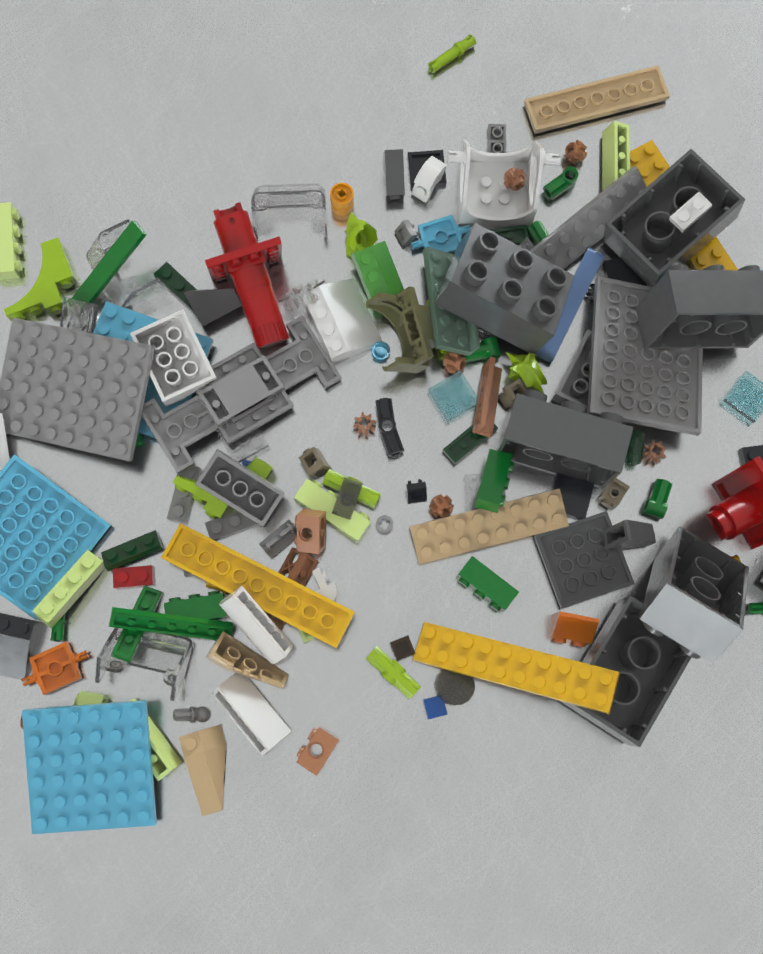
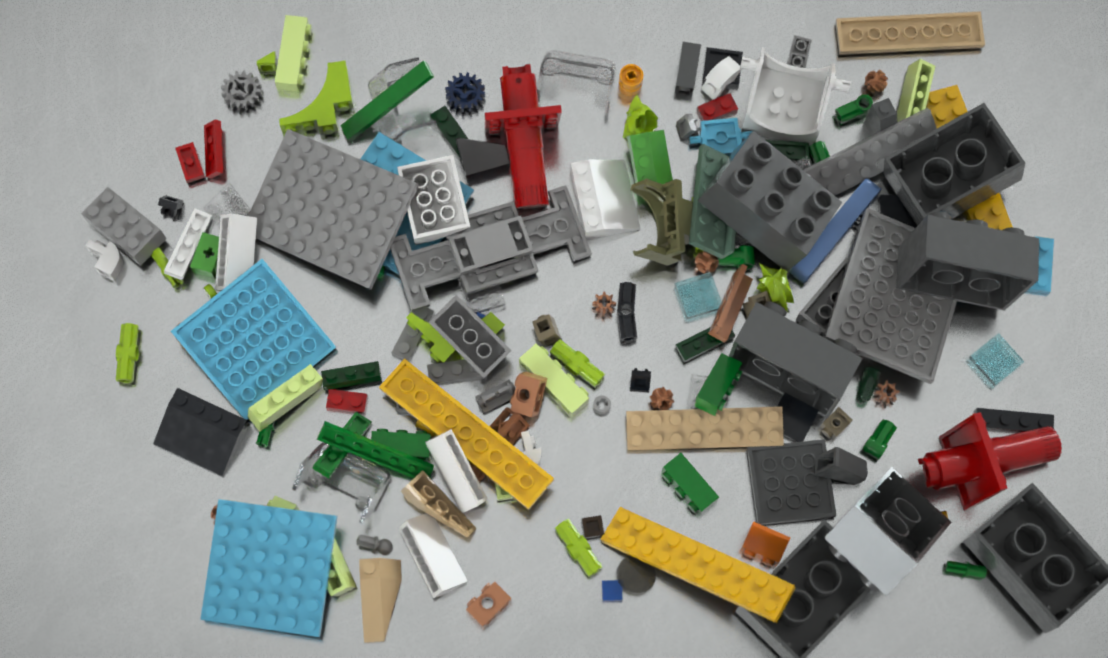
camera: 15 degrees right, 5 degrees down
orange plate [21,641,89,695] -> none
clear plate [60,297,99,333] -> none
clear hinge [278,279,326,311] -> none
clear smoke plate [332,477,363,520] -> none
medium azure plate [371,341,390,360] -> none
nougat gear [503,168,526,191] -> none
white plate [669,192,712,233] -> none
none -> dark blue gear [445,72,485,112]
none -> red plate [697,93,738,121]
none -> dark grey slope [864,98,897,136]

